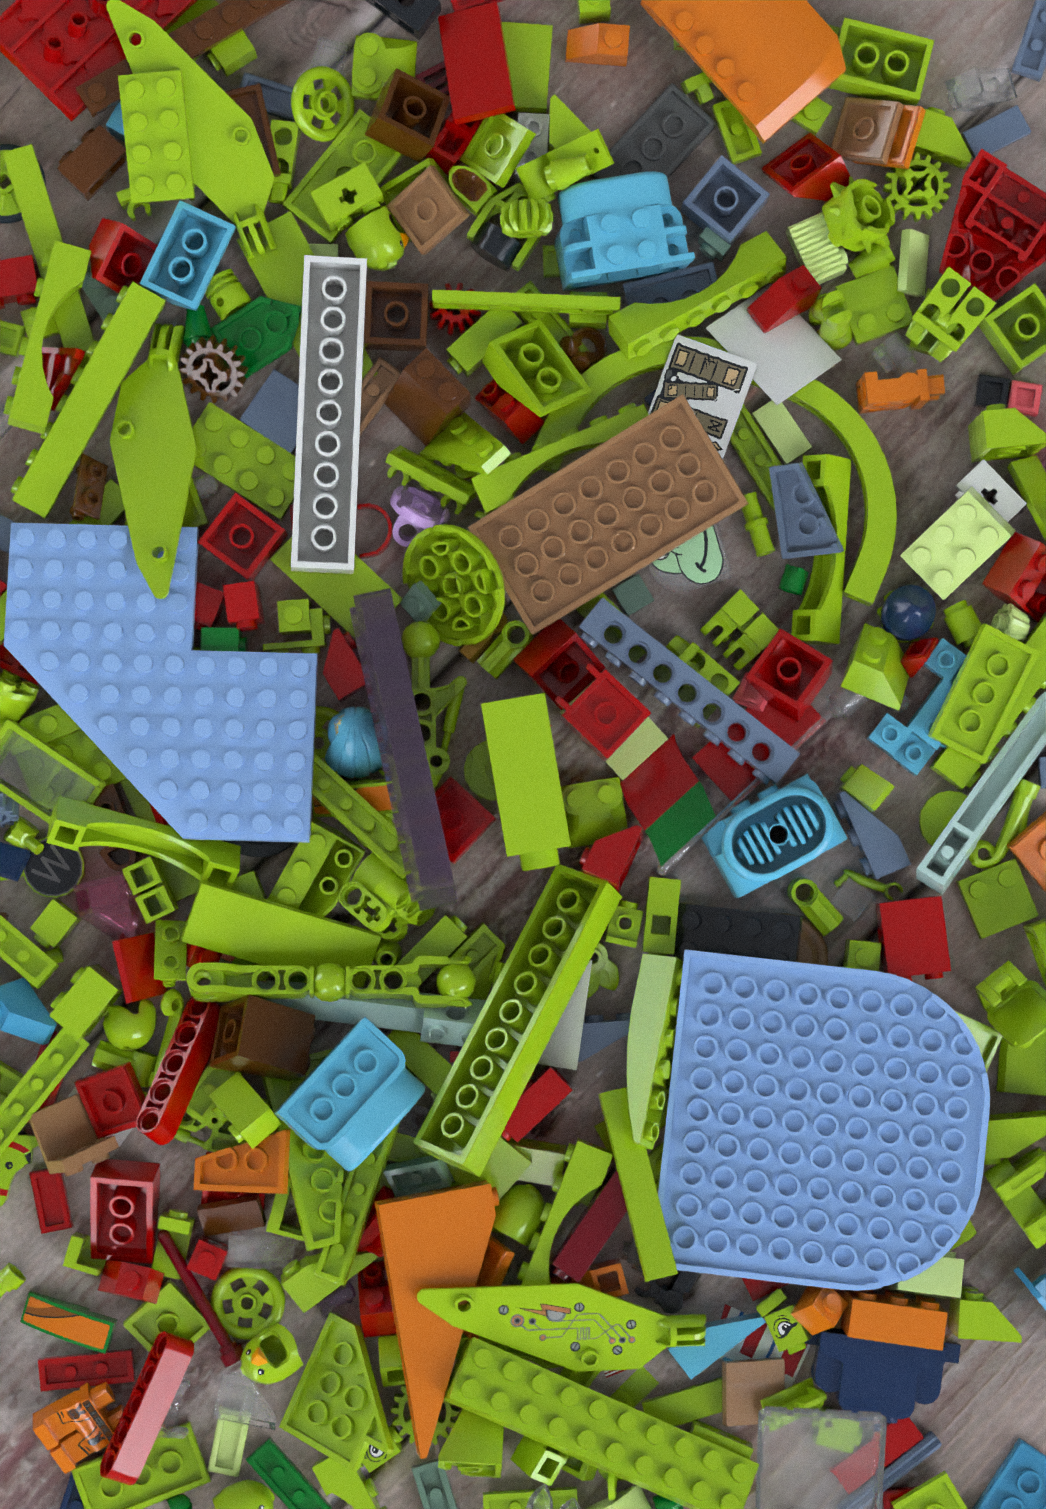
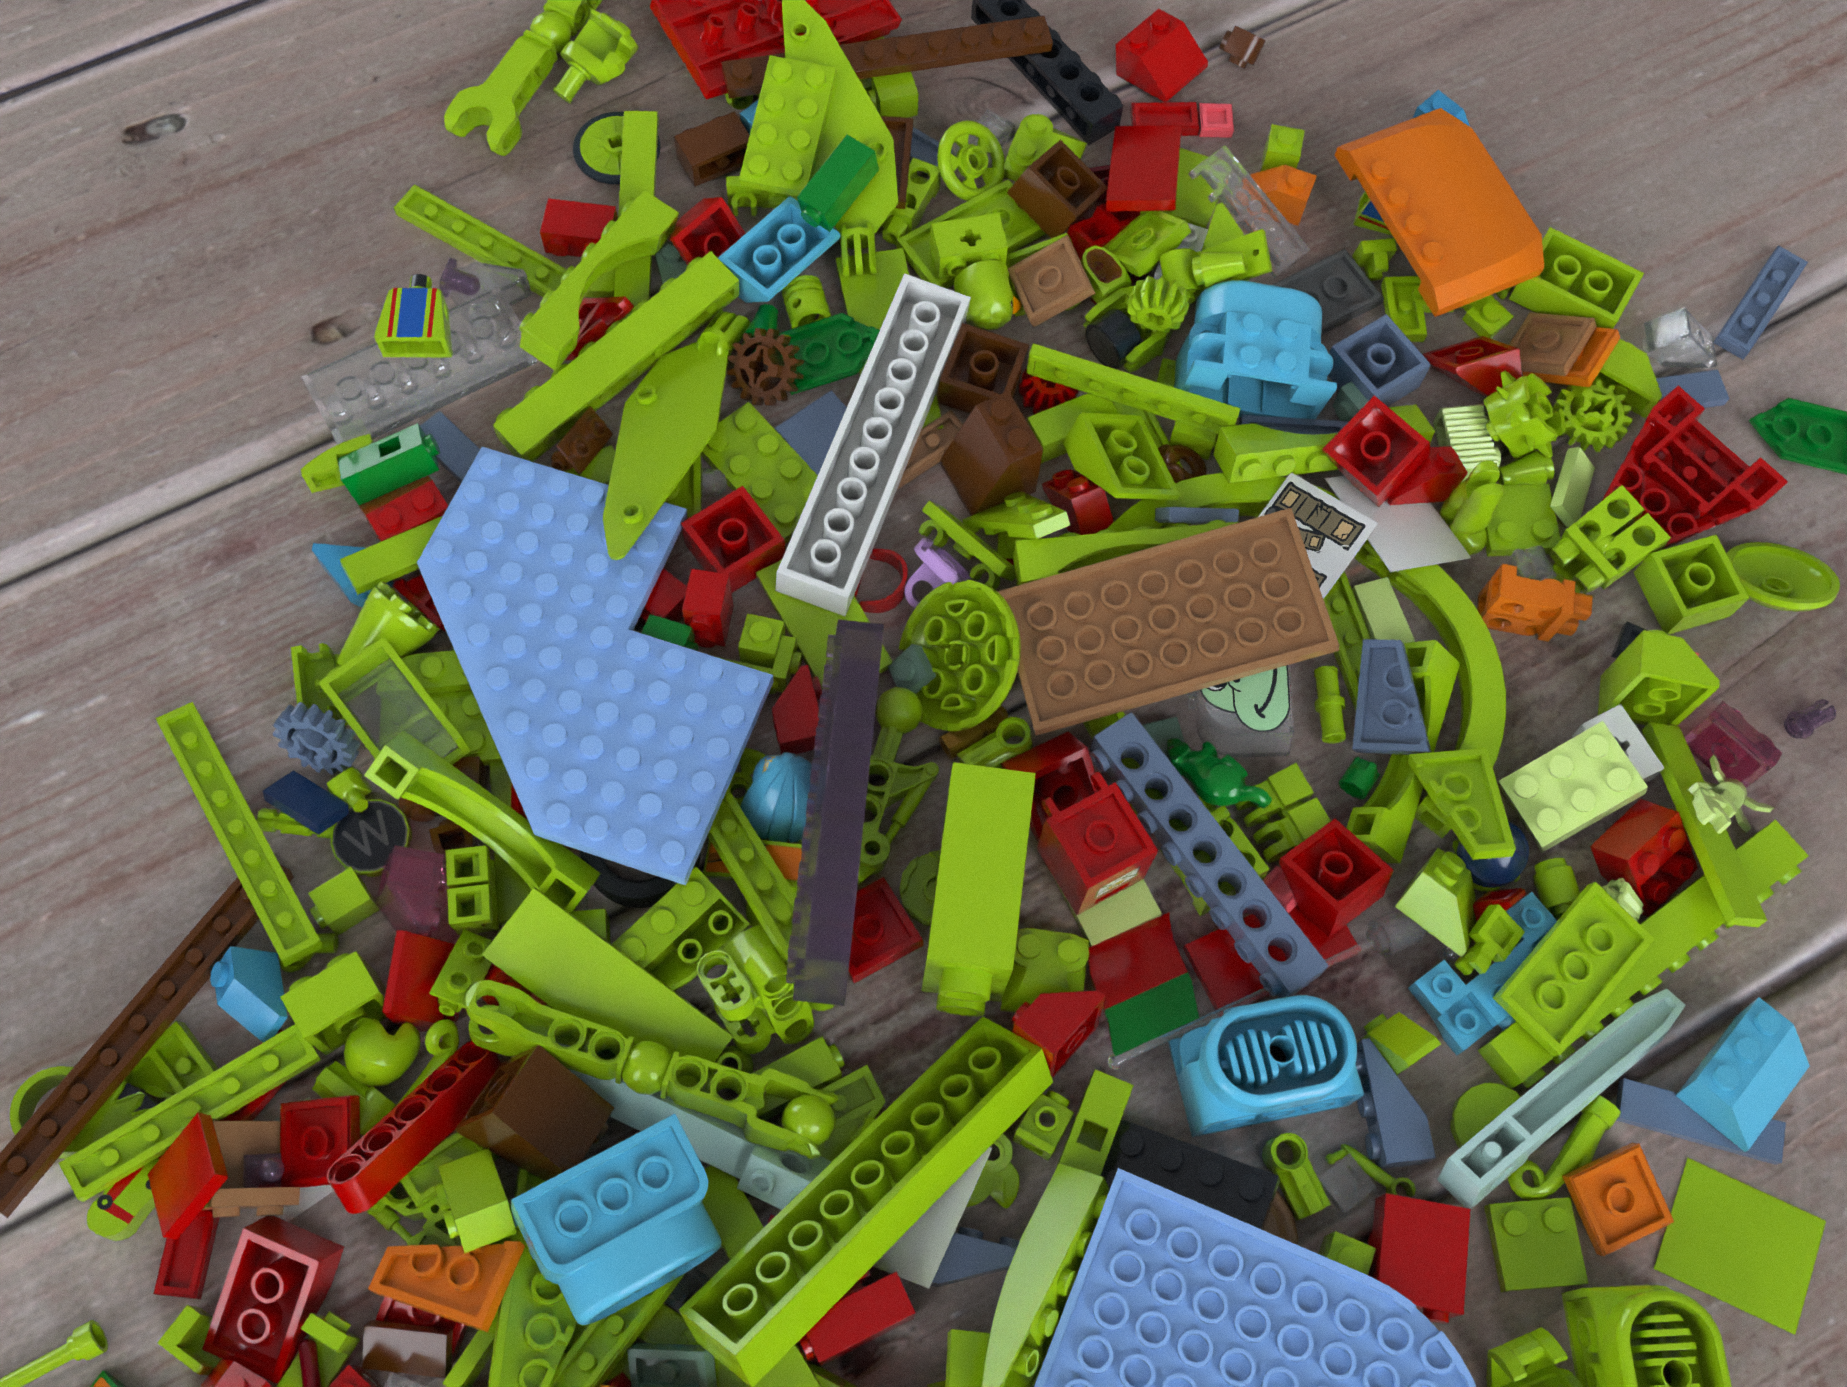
camera: 15 degrees right, 20 degrees down
none -> red tile [148,1112,228,1240]
none -> piece [243,1153,285,1188]
none -> green brick [797,134,879,232]
none -> sand blue tile [1155,507,1239,524]
none -> green animal [1167,738,1272,809]
none -> clear hinge [1188,145,1311,279]
none -> red slope [1322,396,1430,507]
none -> lime wing [1407,748,1516,860]
none -> lime plate [1454,904,1525,975]

